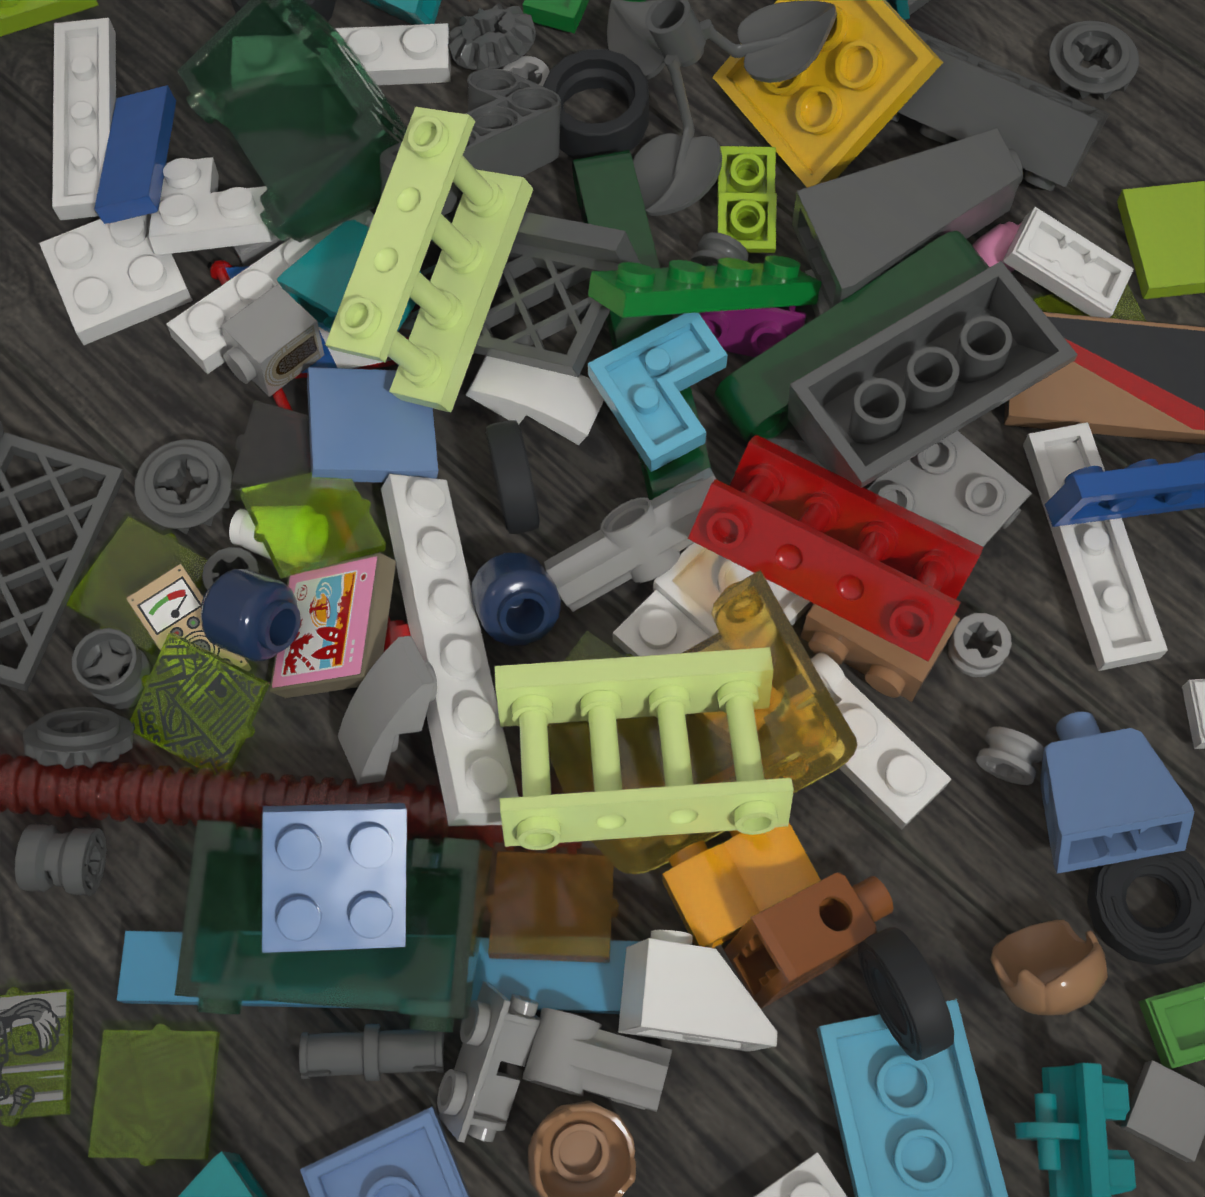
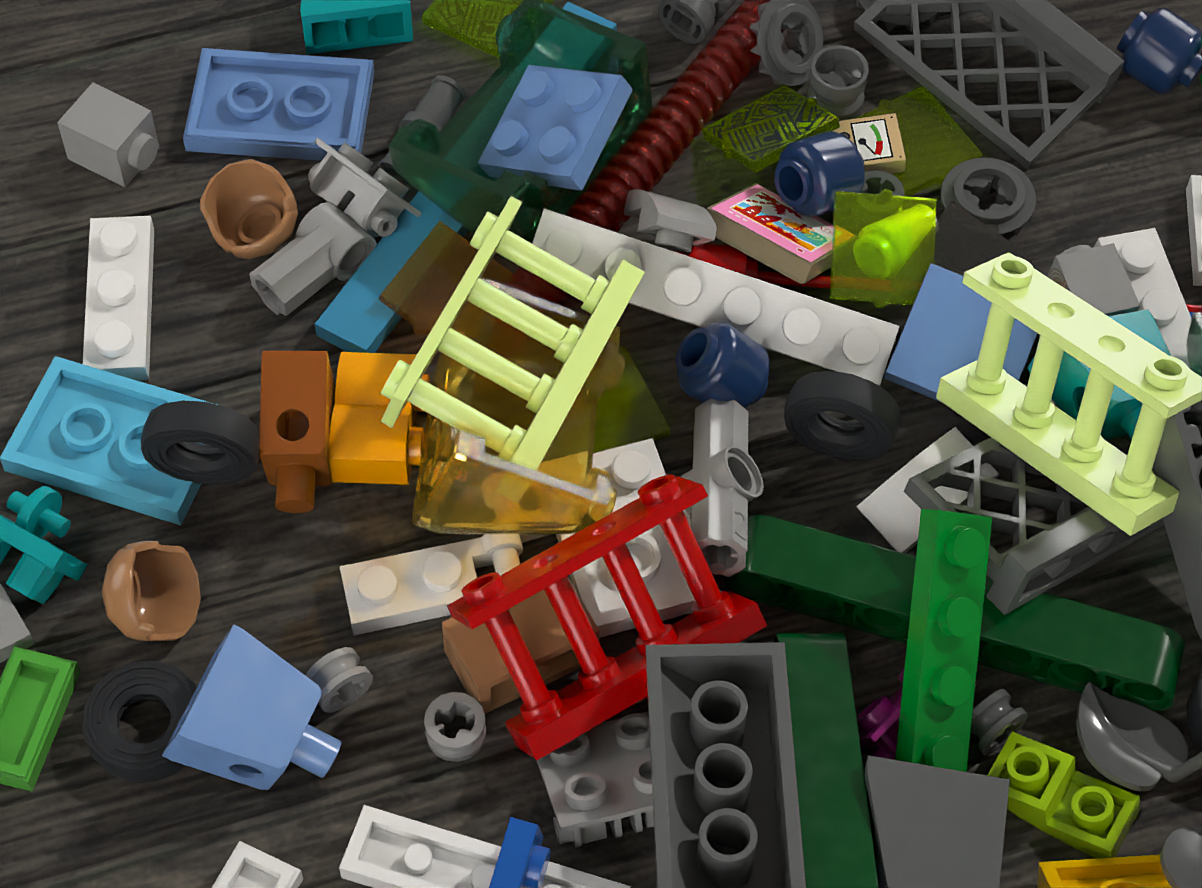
camera: 115 degrees right, 10 degrees down
medium azure plate [588,313,728,472] -> none
white slope [618,930,777,1051] -> none

